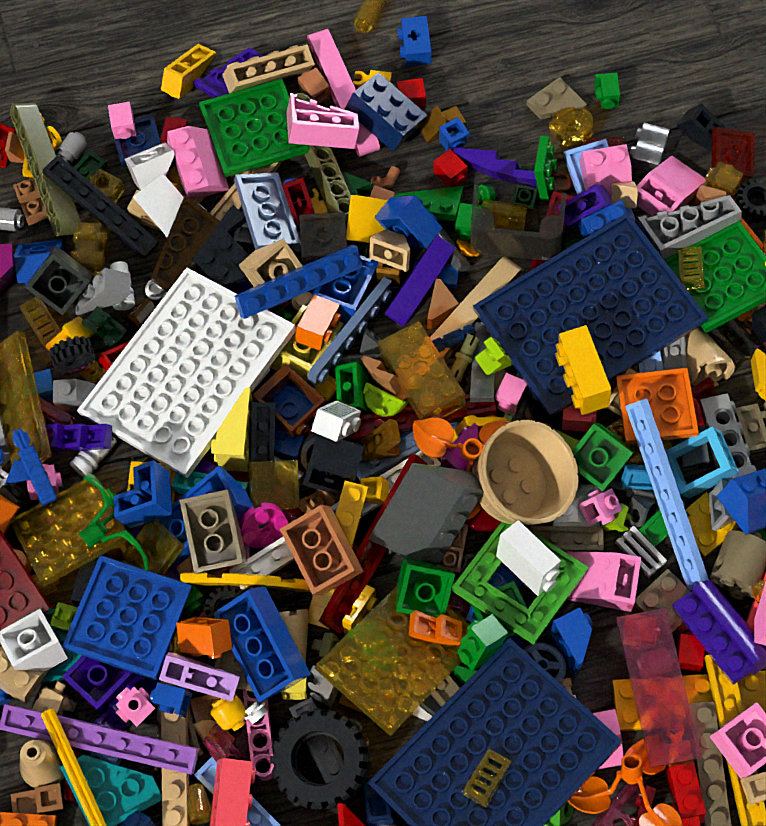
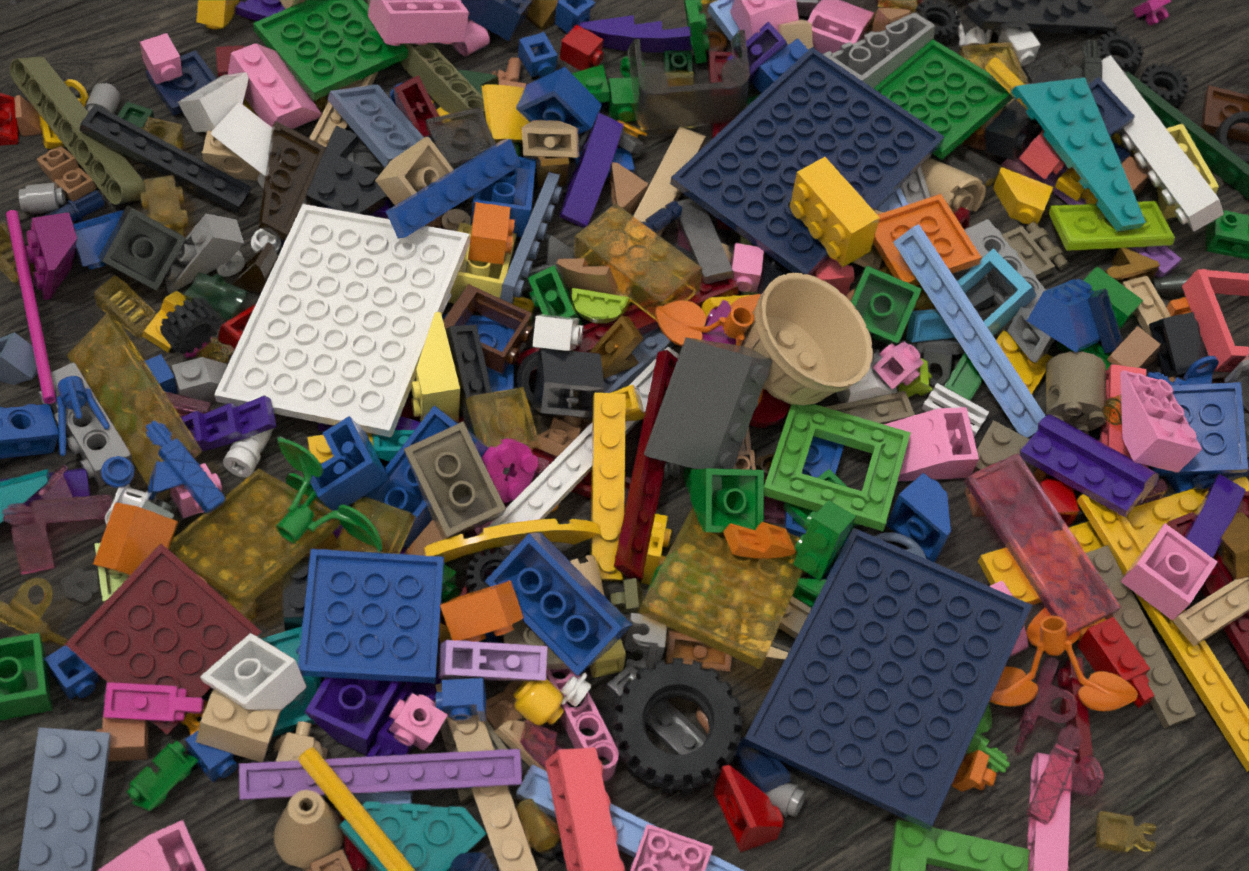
camera: 30 degrees left, 10 degrees down
lime tile [50,602,78,632] -> none
nougat brick [280,505,364,595] -> none
olive pin [447,334,481,382] -> none
clear yellow slope [462,749,511,807] -> none
lime slope [475,337,512,375] -> none
white brick [496,520,561,596] -> none
clear yellow slope [678,247,705,290] -> none
none -> dark blue axle [45,191,105,222]
none -> blue brick [518,32,558,78]

